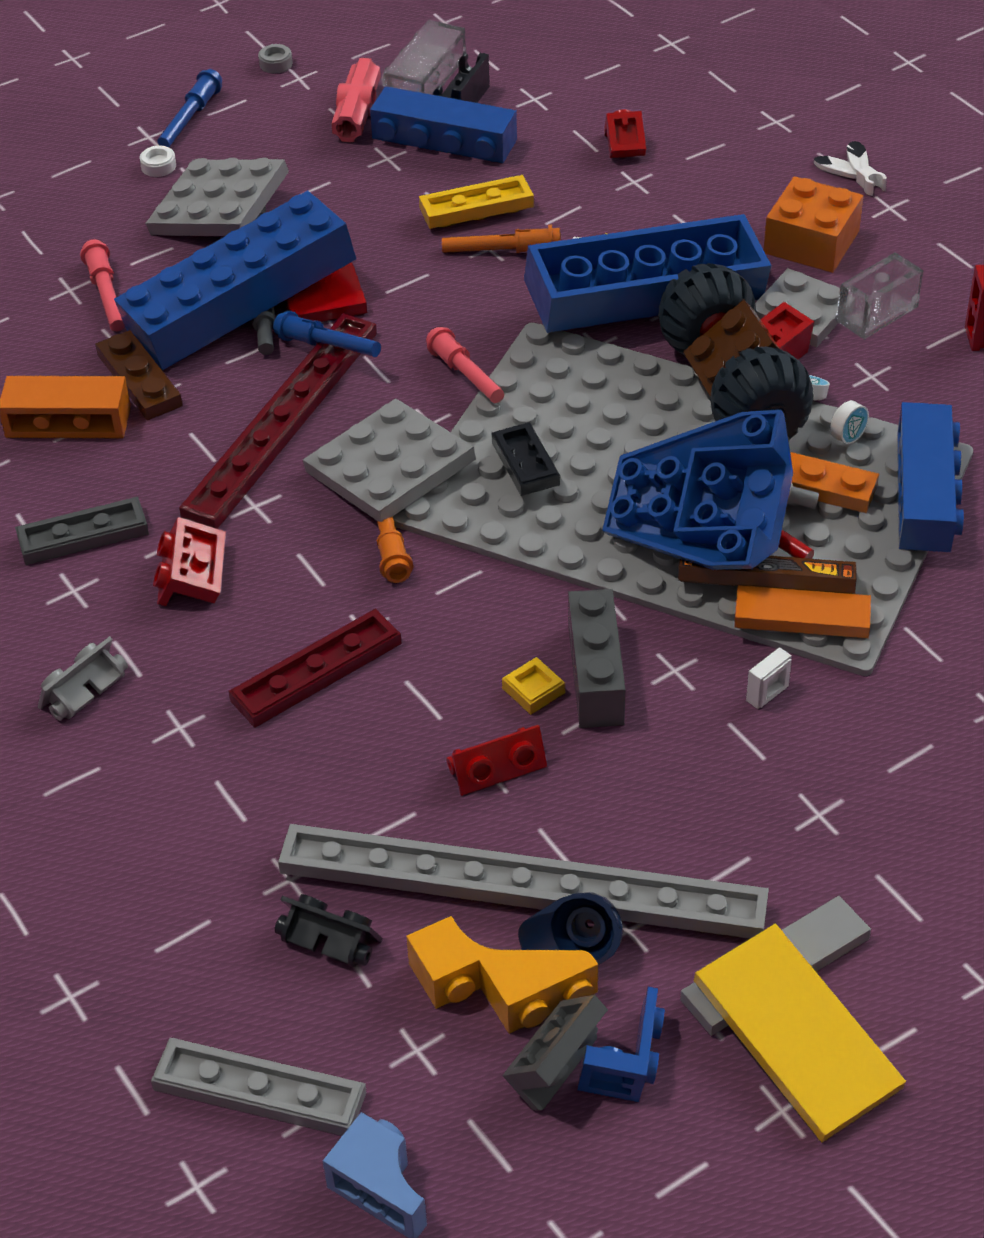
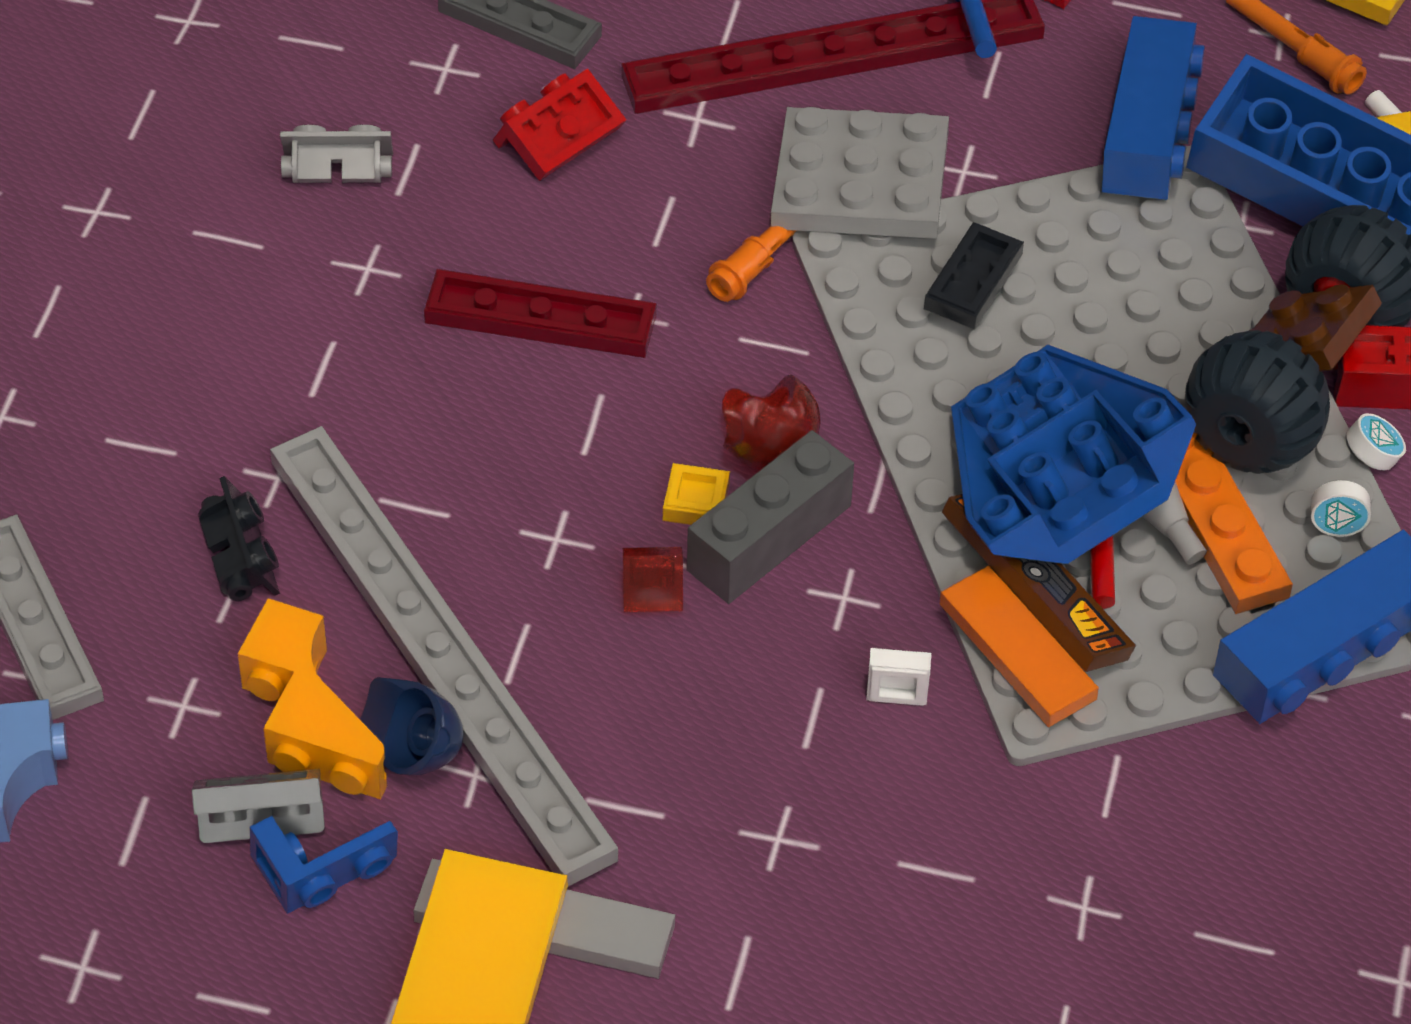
camera: 45 degrees right, 5 degrees up
coral pin [426,327,504,403] -> none
red hinge [446,725,547,796] -> none
none -> clear red tile [622,547,683,612]
none -> clear red cap [722,374,821,471]
none -> blue brick [1102,16,1205,200]

